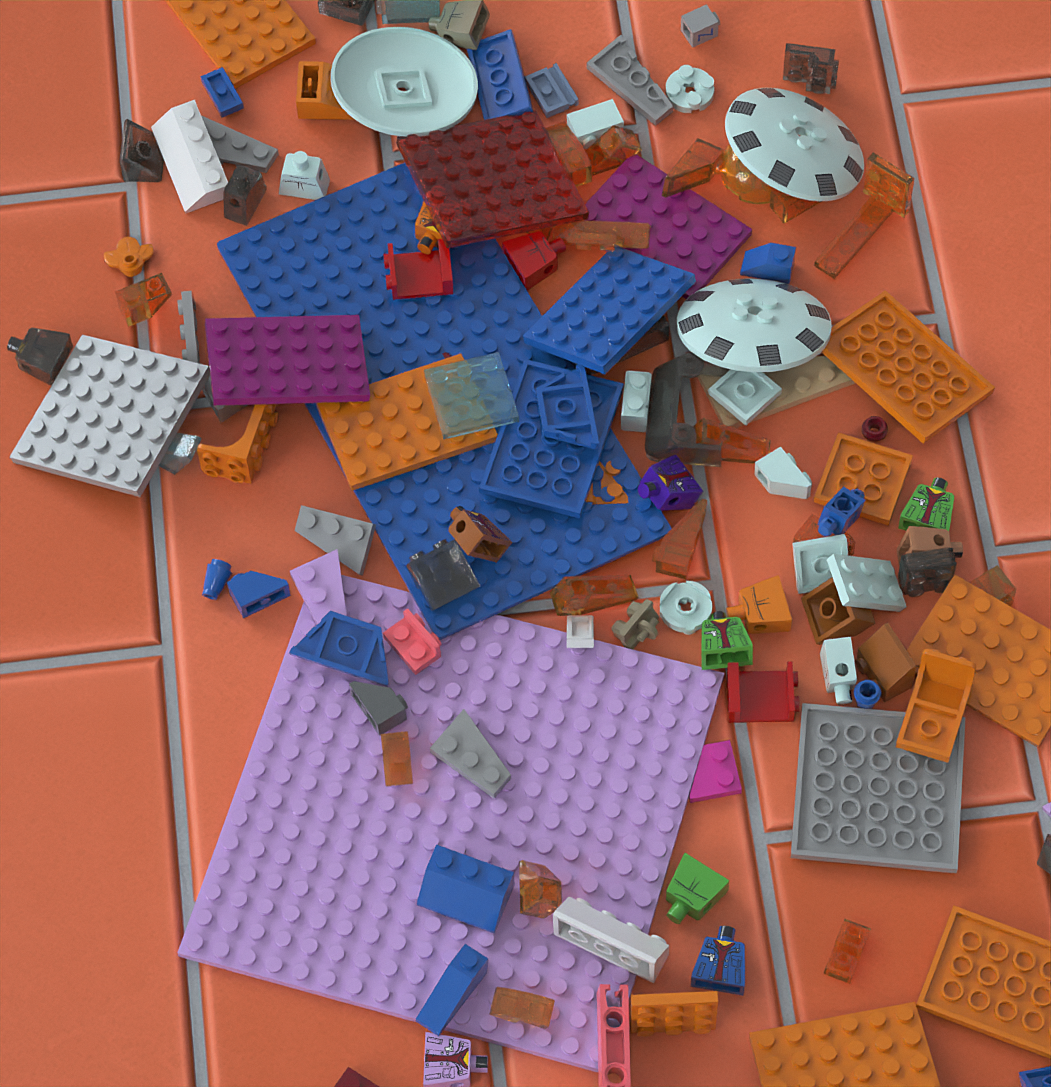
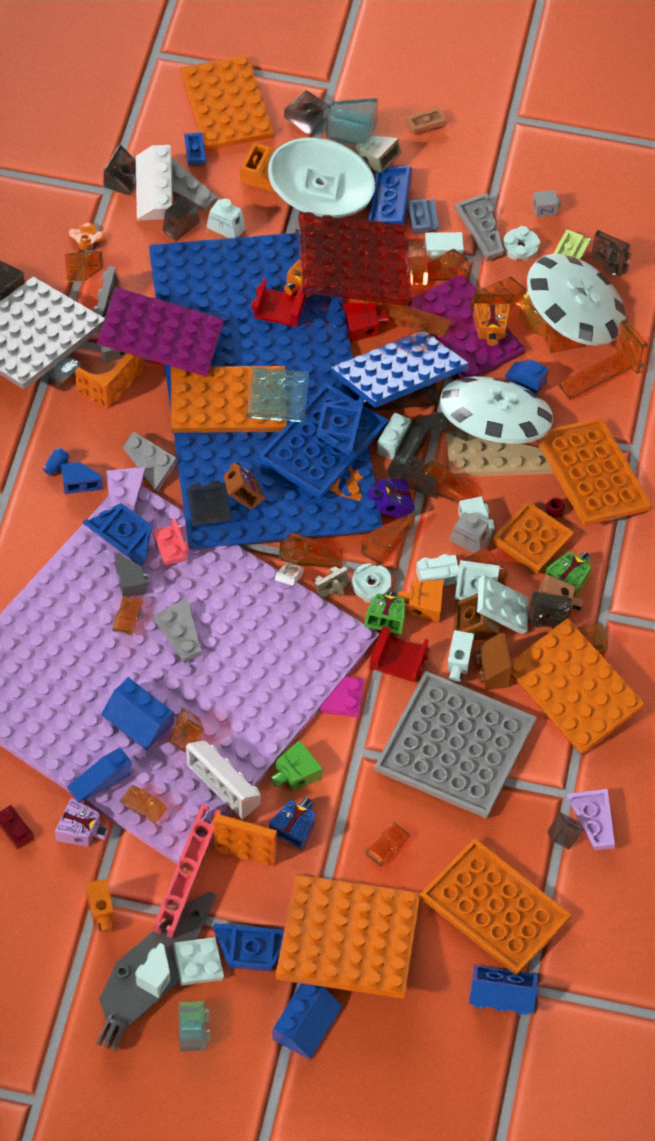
camera: 15 degrees right, 5 degrees down
light aqua plate [708,369,782,425] -> none
blue piece [817,486,866,536] -> none
blue cone [854,680,881,709] -> none
orange bracket [895,649,976,763] -> none
none -> light aqua brick [416,554,459,586]
none -> light grey torso [449,512,491,556]
none -> orange torso [473,303,510,346]
none -> yellowish green plate [554,230,591,260]

